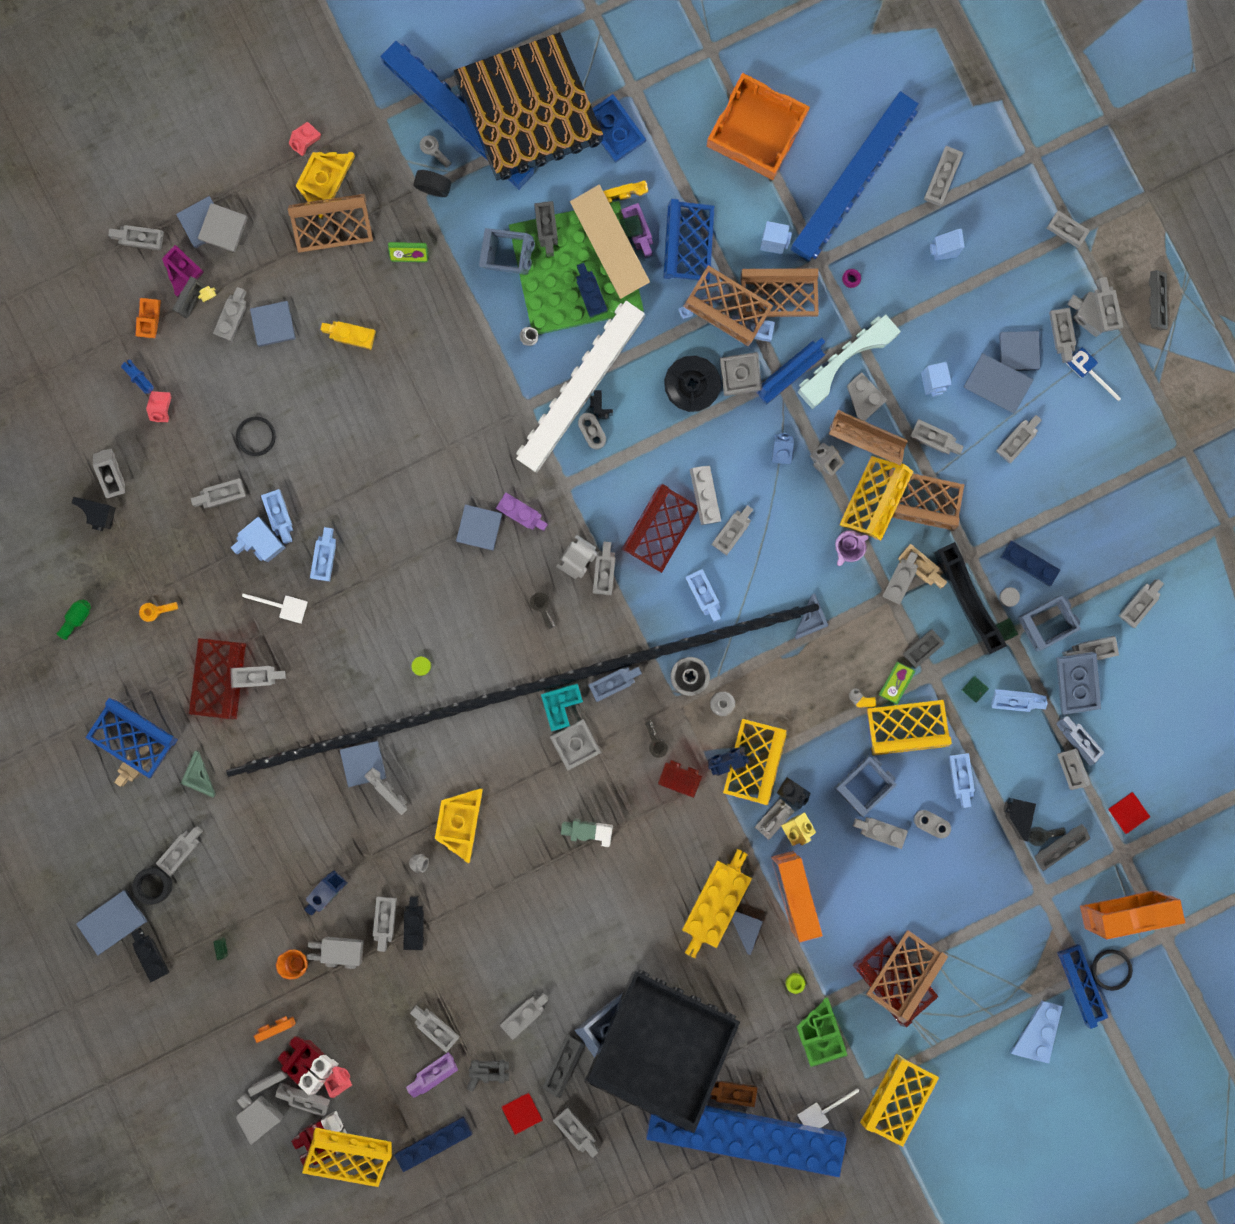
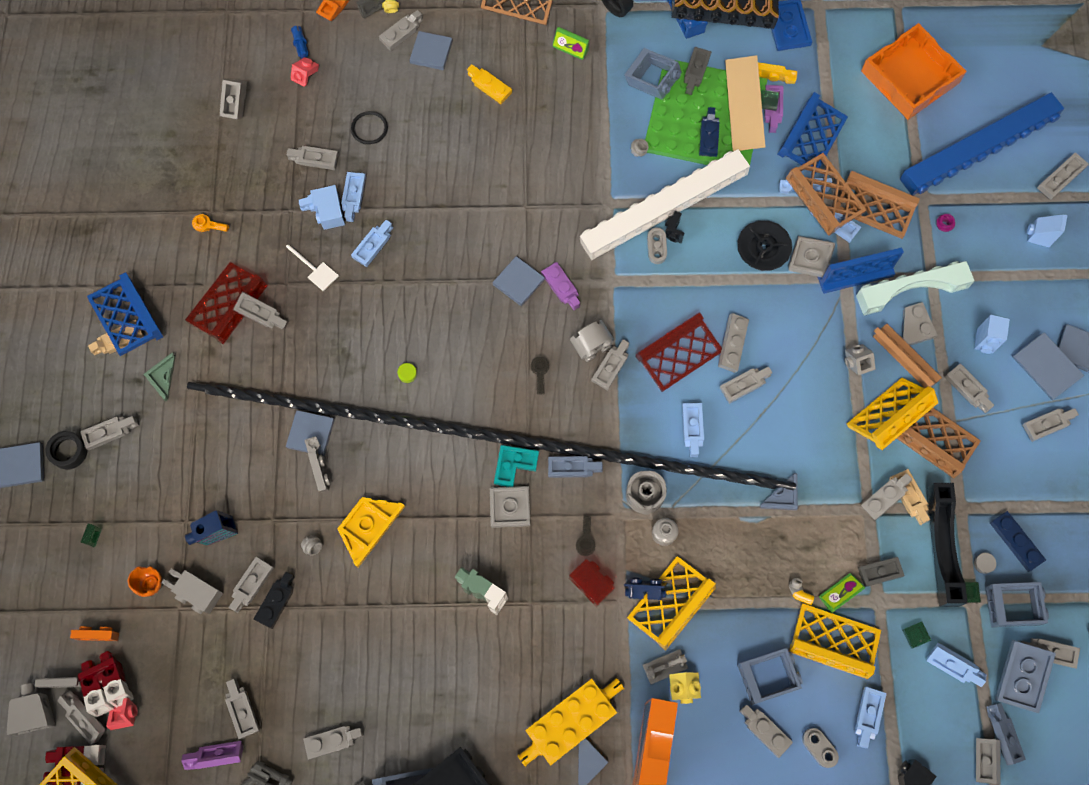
camera: 25 degrees right, 15 degrees down
green arm [56,599,91,640] -> none
black arch [71,496,116,532] -> none
black hinge [131,928,170,983] -> none
light blue brick [760,221,792,254] -> none
medium blue bracket [772,433,794,464] -> none
black bracket [777,777,811,809] -> none
lavender hair [835,530,868,566] -> none

